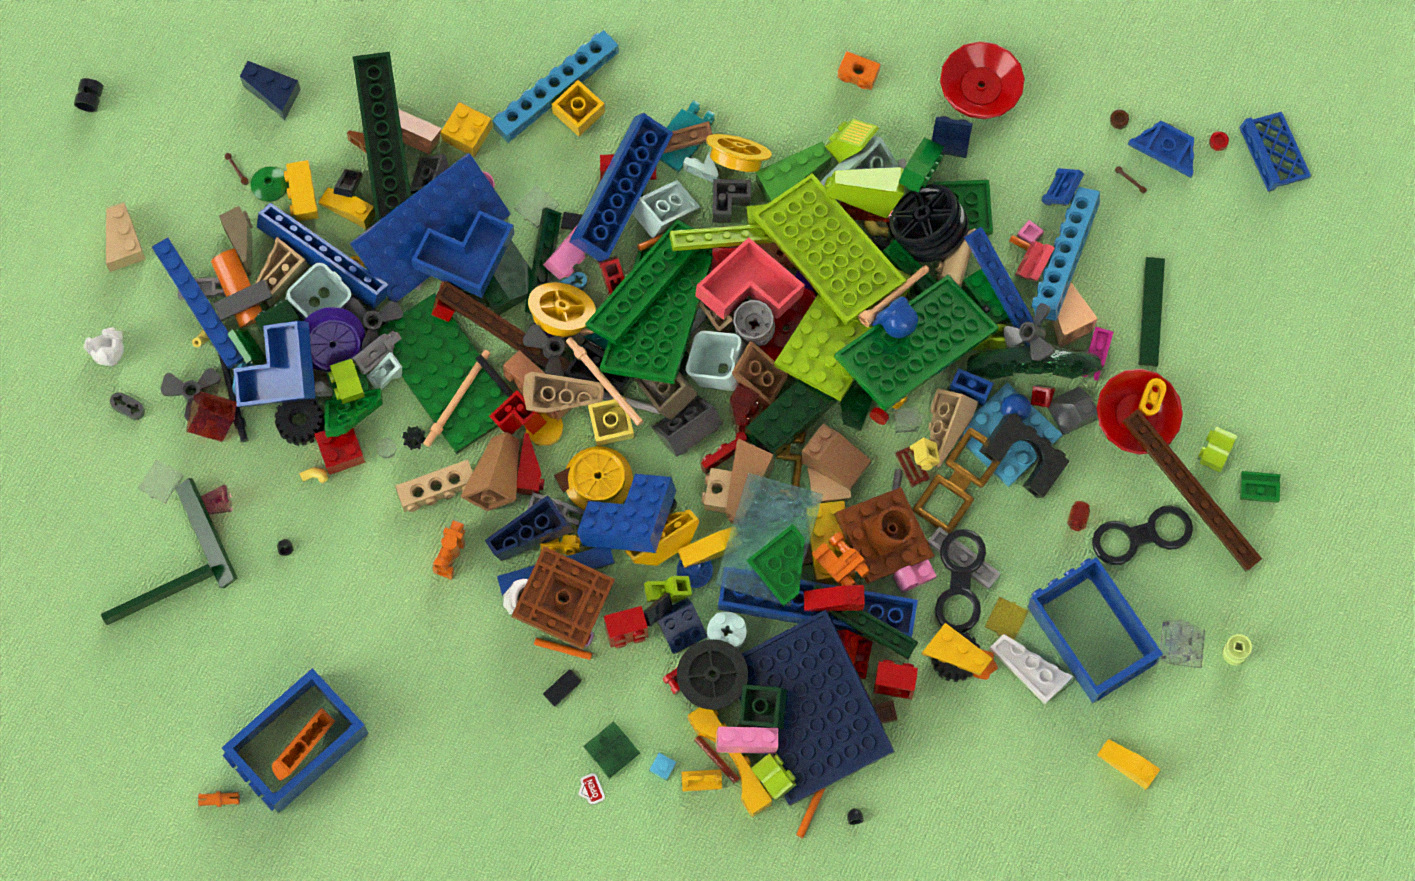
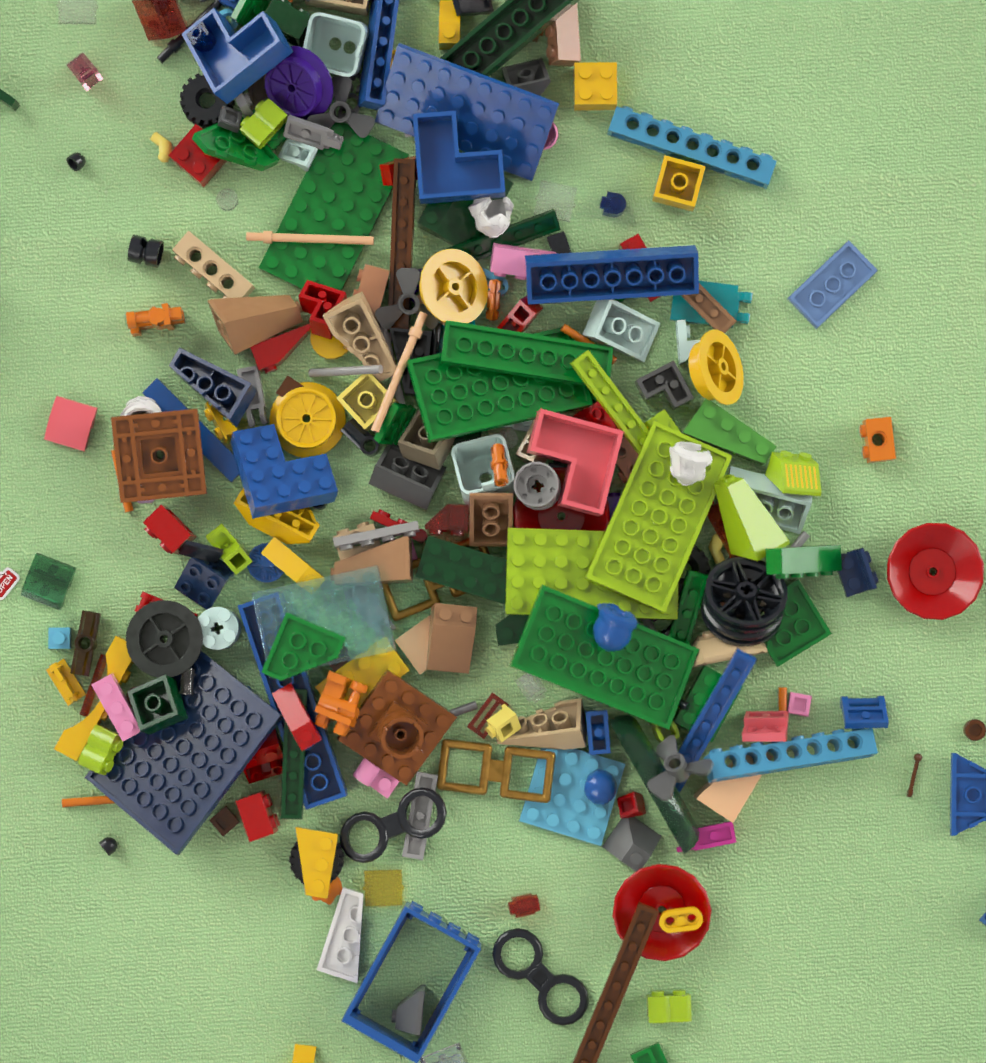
camera: 65 degrees right, 15 degrees up
tile [175,478,238,588] -> none
black gear [402,426,426,450] -> none
black bar [475,354,514,397] -> none
black piece [543,669,581,707] -> none
light nougat piece [858,265,929,327] -> none
pearl dark grey arch [979,413,1069,498] -> none
dark green tile [1138,257,1165,367] -> none
none -> coral slope [44,396,98,451]
none -> dark brown piece [70,610,101,677]
none -> black wheel [128,235,164,268]
none -> clear smoke pin [179,668,196,695]
none -> clear blue plate [186,21,216,52]
none -> dark grey tile [217,105,243,133]
none -> light grey bar [309,365,383,377]
none -> light grey plate [333,521,420,551]
none -> black piece [341,418,380,457]
none -> green plate [374,403,417,445]
none -> dark grey slope [392,984,426,1035]
none -> white helmet [468,197,514,238]
none -> orange axle [486,279,502,321]
none -> orange pin [491,444,508,487]
none -> clear blue plate [600,191,626,217]
none -> white helmet [669,442,712,486]
none -> medium blue tile [787,240,878,329]

